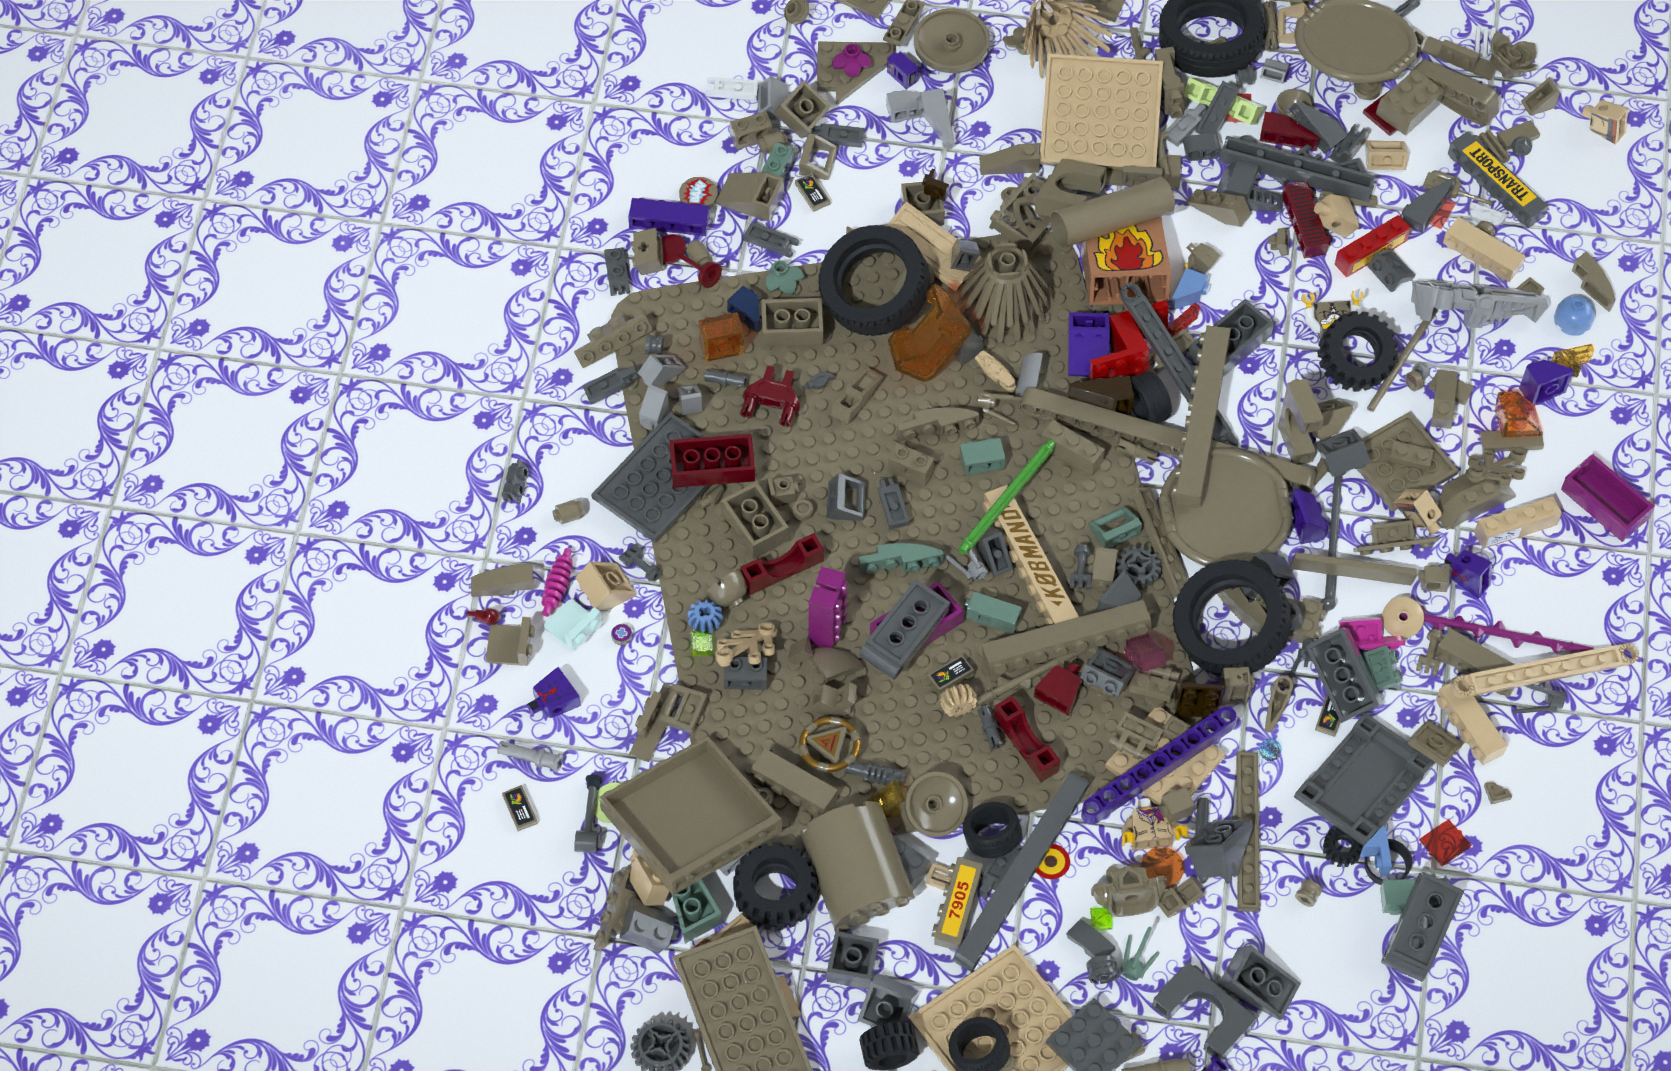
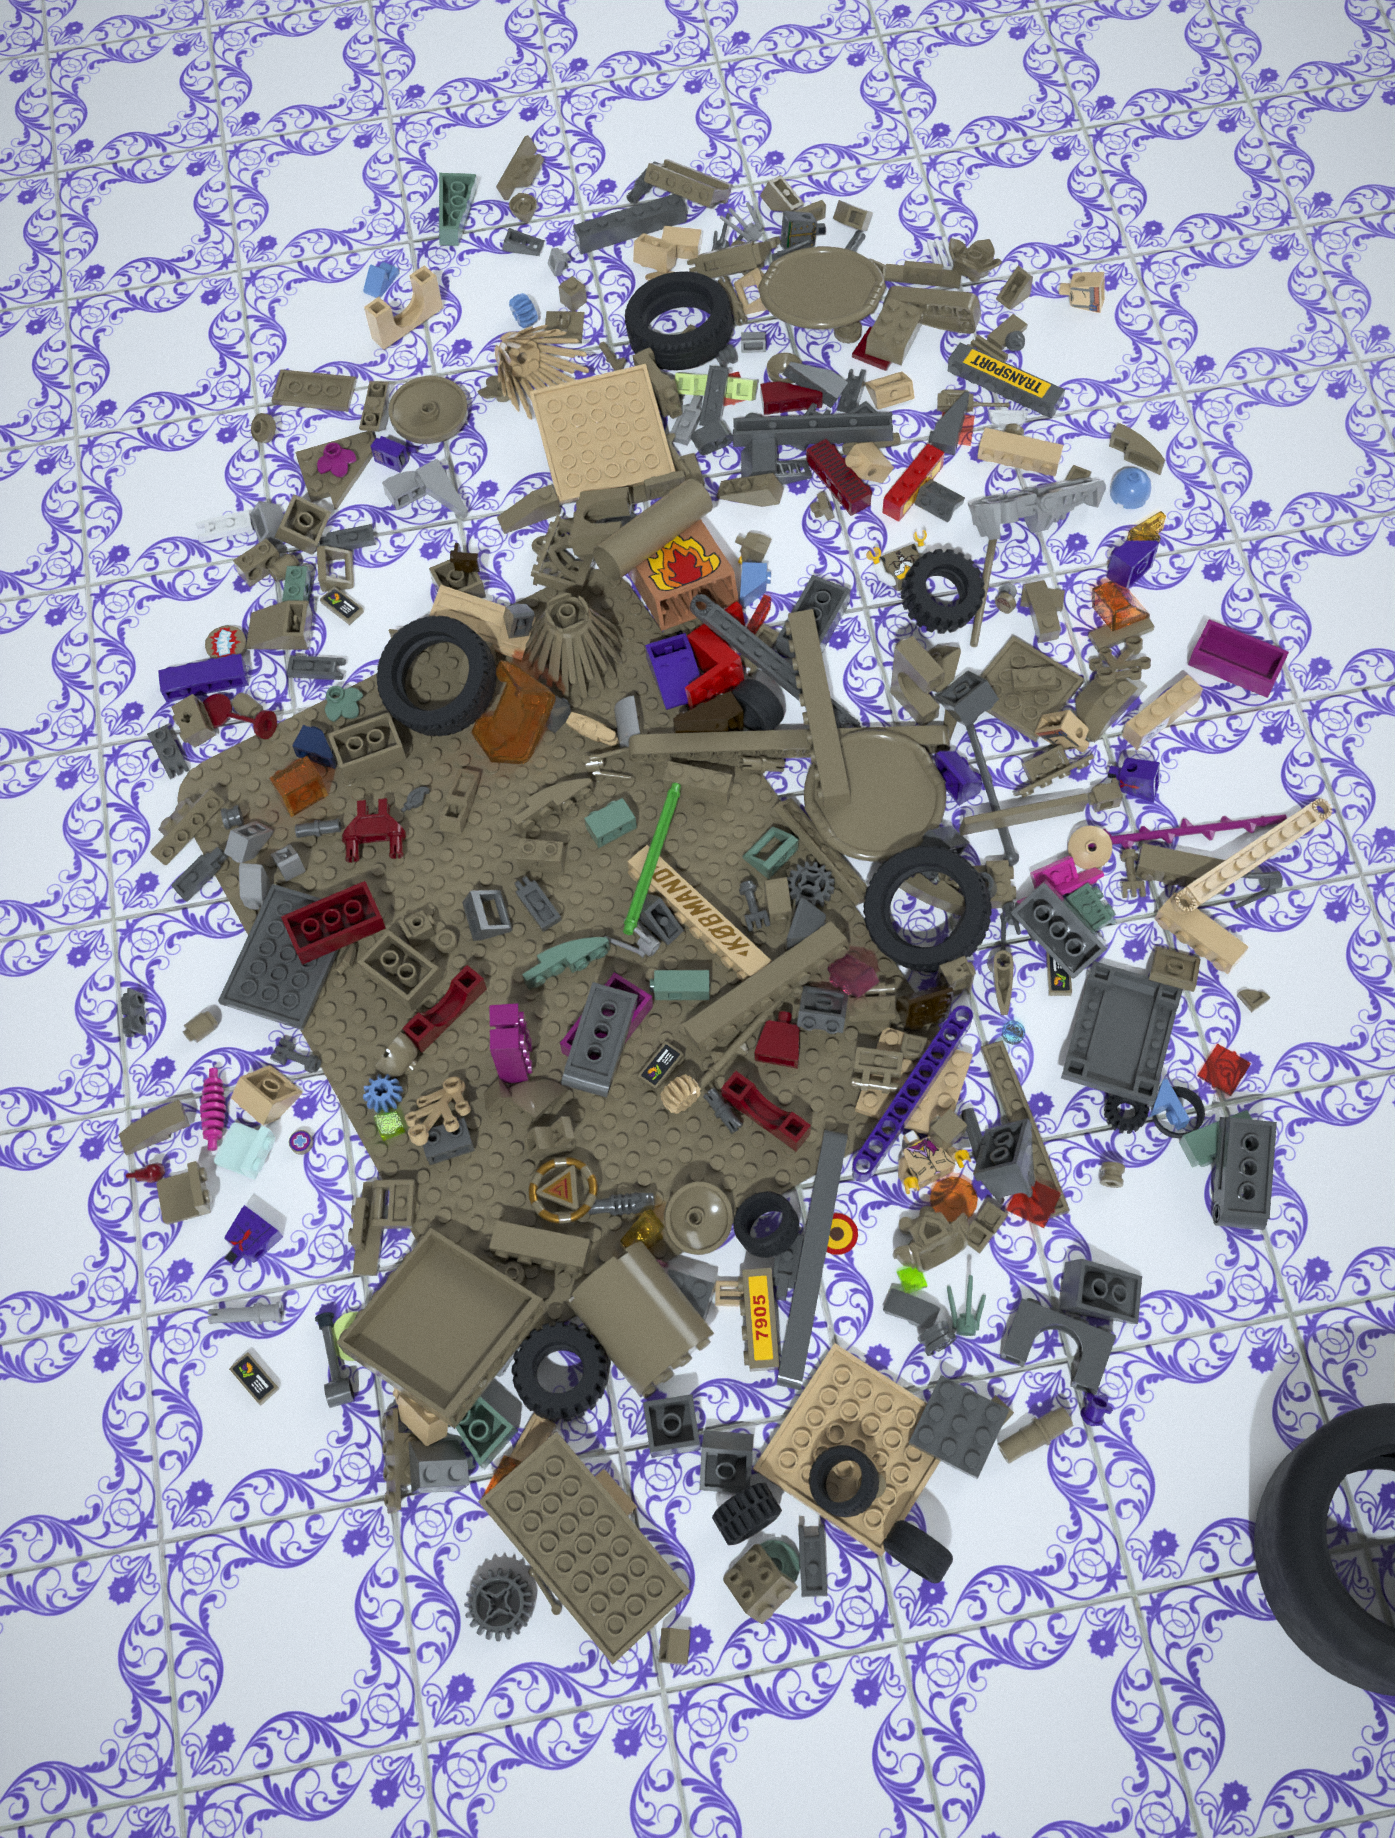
camera: 15 degrees left, 5 degrees up
none -> clear red piece [1006,1181,1062,1229]

